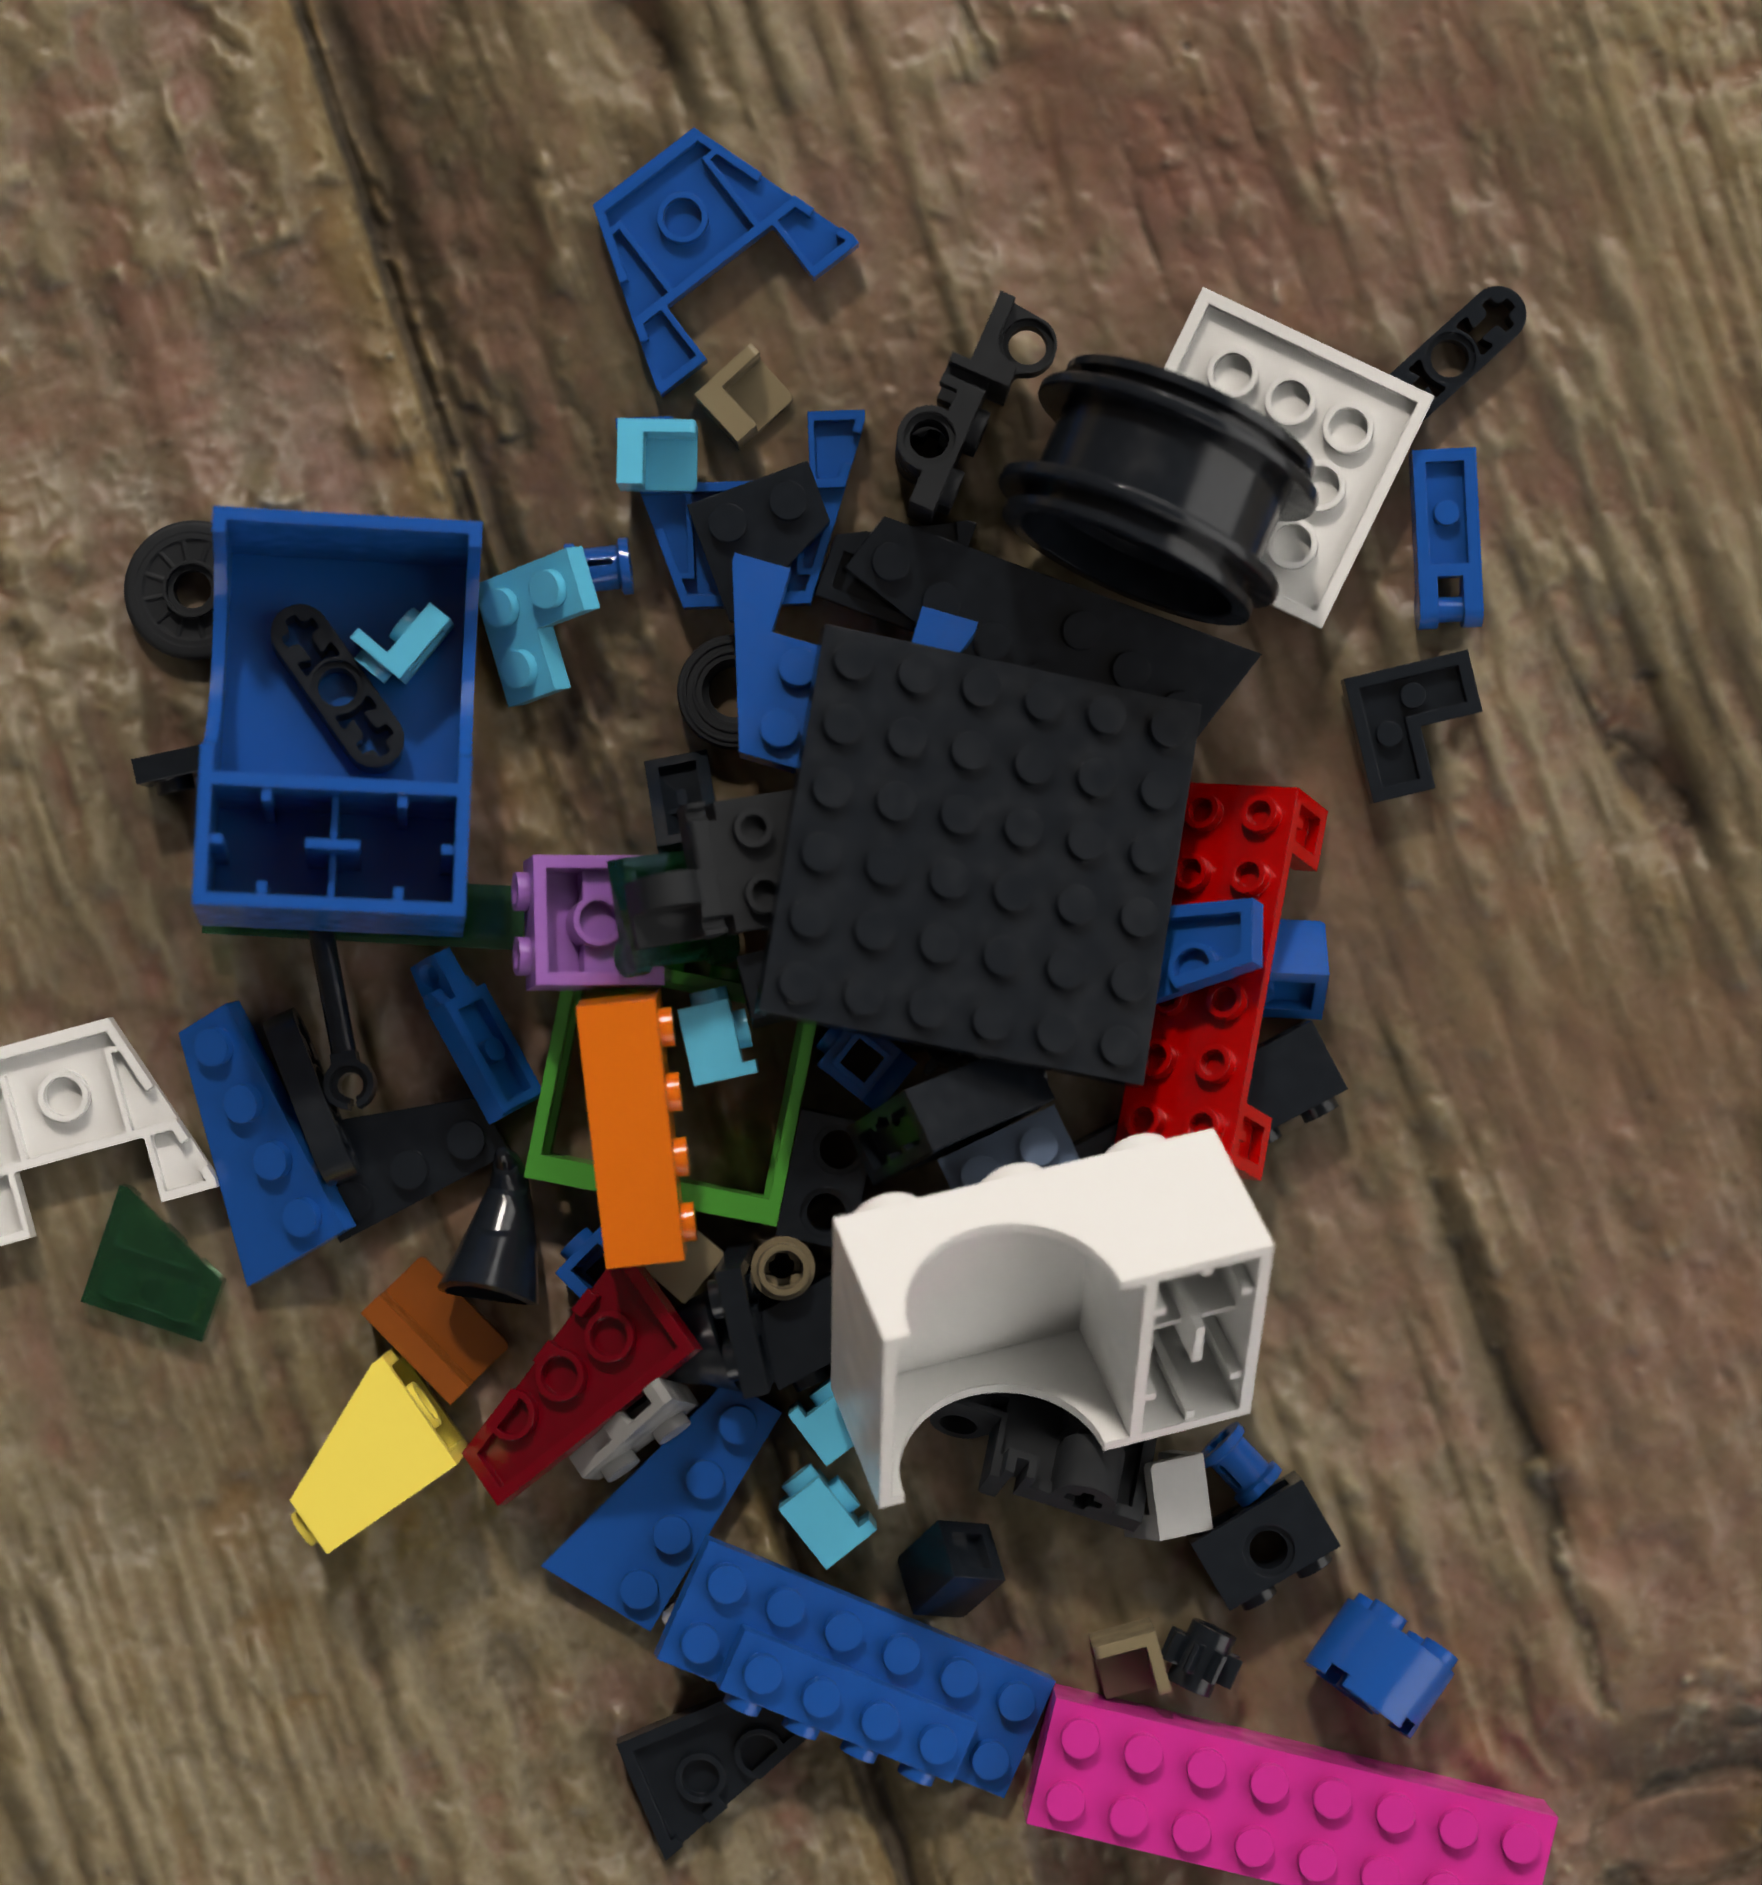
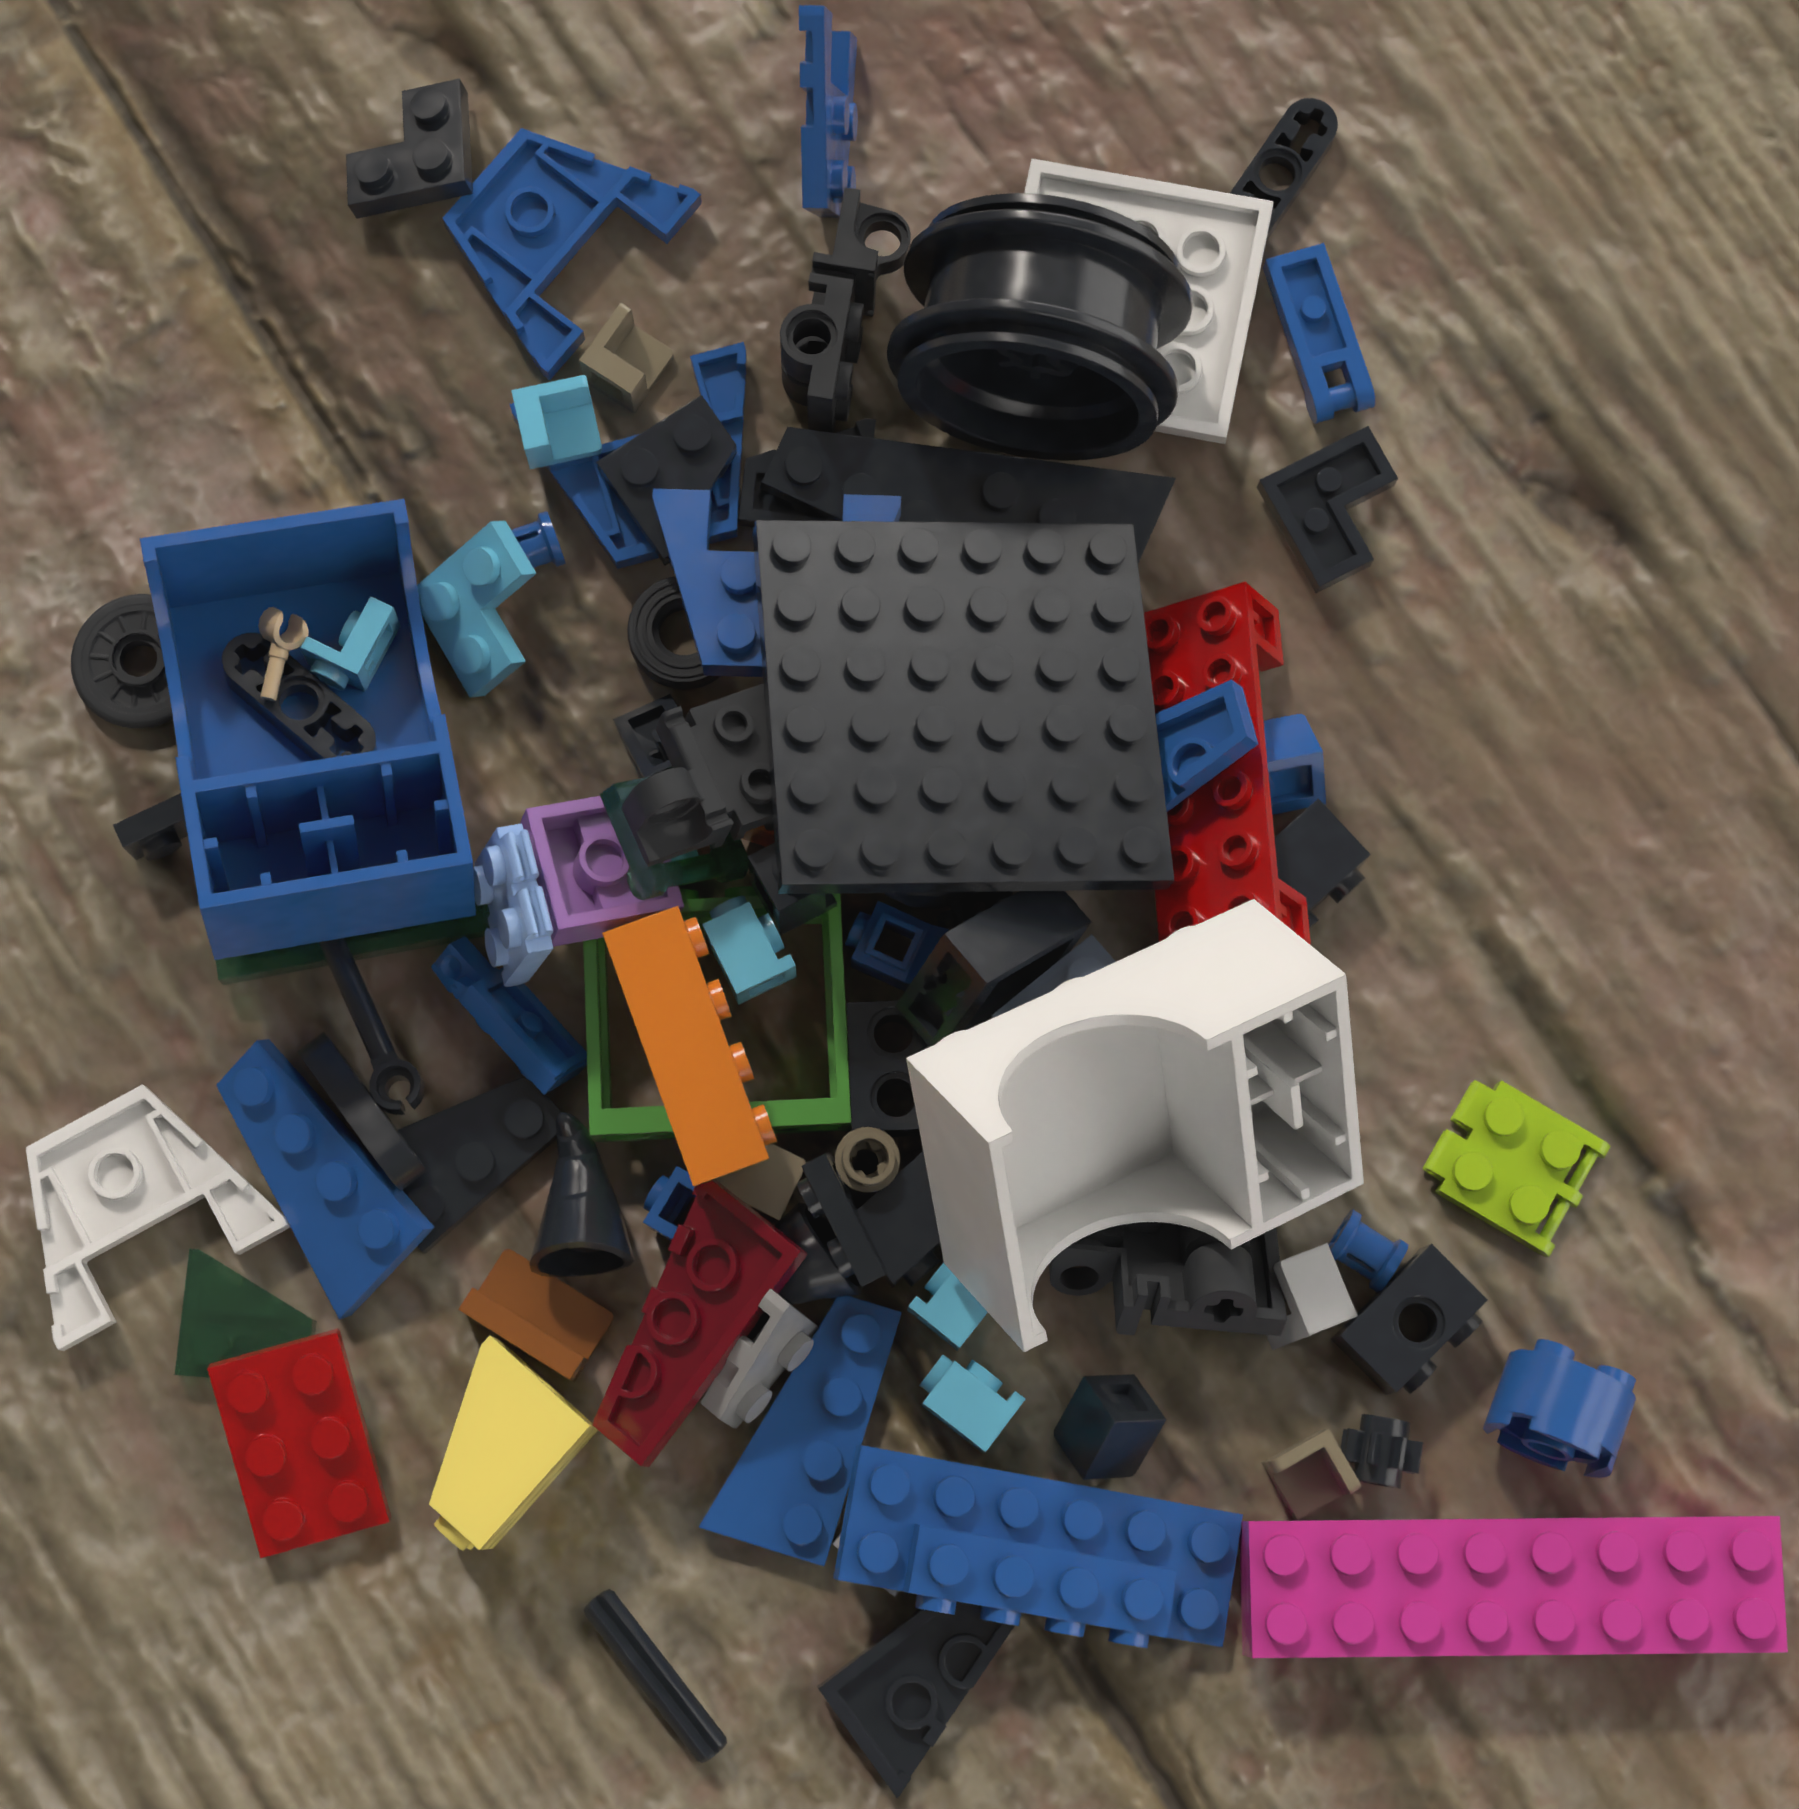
camera: 20 degrees left, 10 degrees down
none -> red plate [207,1328,392,1559]
none -> tan hand [258,607,309,701]
none -> black plate [346,78,473,219]
none -> light blue plate [473,823,554,987]
none -> black axle [584,1589,727,1763]
none -> blue wing [799,5,858,218]
none -> lime plate [1422,1080,1611,1258]

